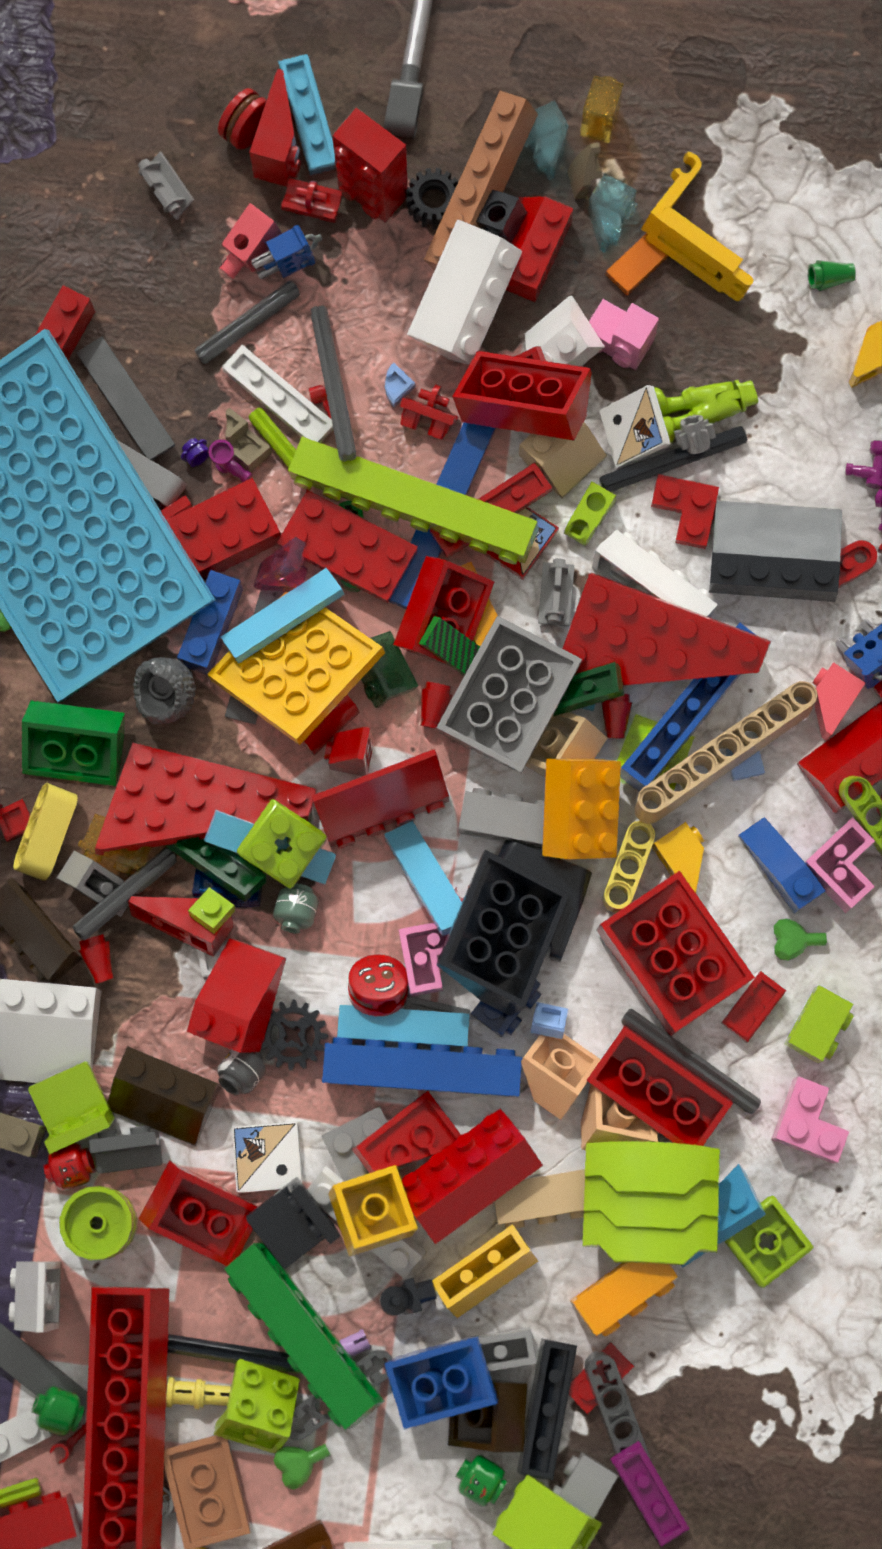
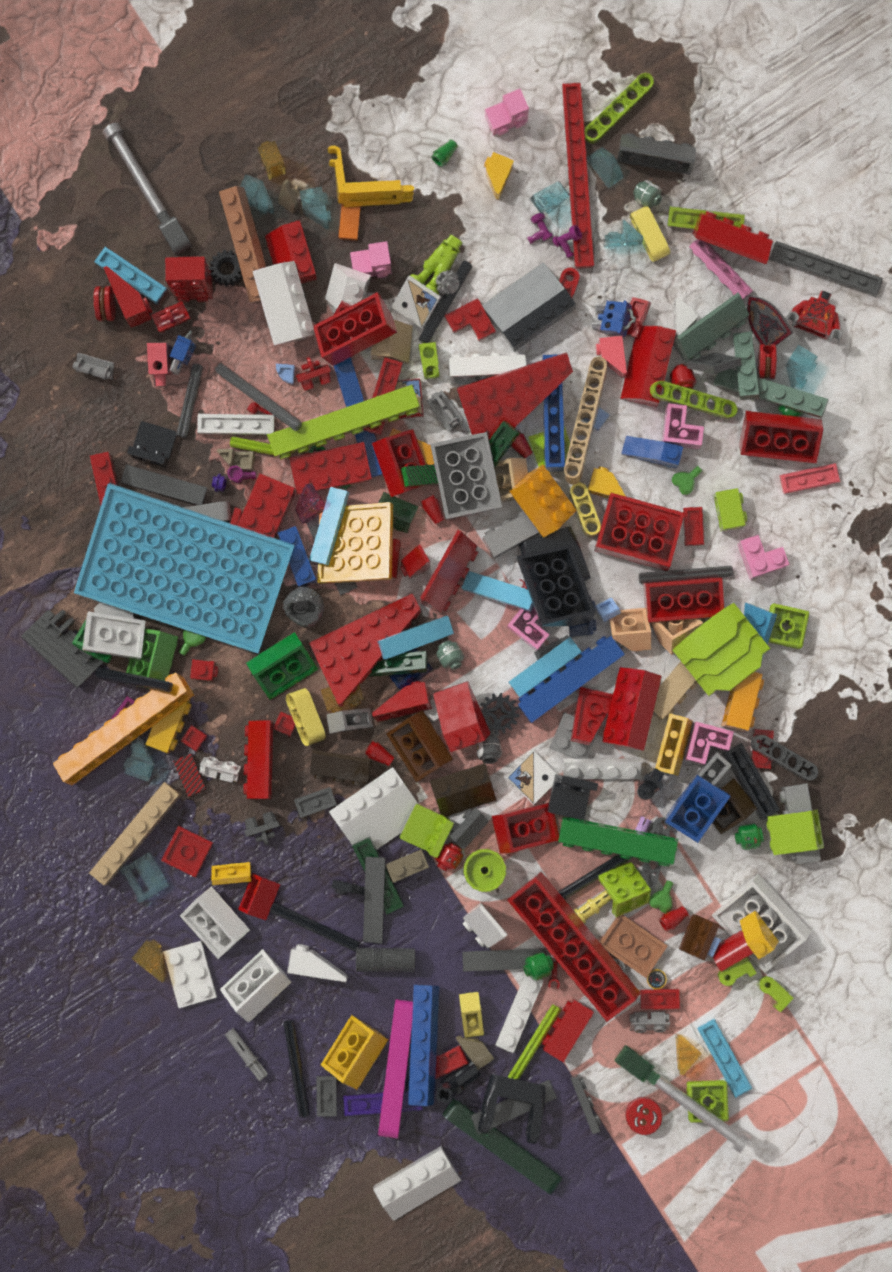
camera: 45 degrees left, 5 degrees up
dark grey axle [73,848,177,940] -> none
lime plate [188,887,235,934] -> none
lime brick [237,799,327,889] -> none
yellow brick [328,1165,418,1257] -> none
red head [348,954,409,1017] -> none
black brick [476,189,527,244] -> none
magenta tile [610,1441,690,1547] -> none
none -> black bracket [127,421,177,468]
none -> reddish brown slope [386,710,453,783]
none -> red cone [659,906,689,932]
none -> bright pink brick [684,722,734,765]

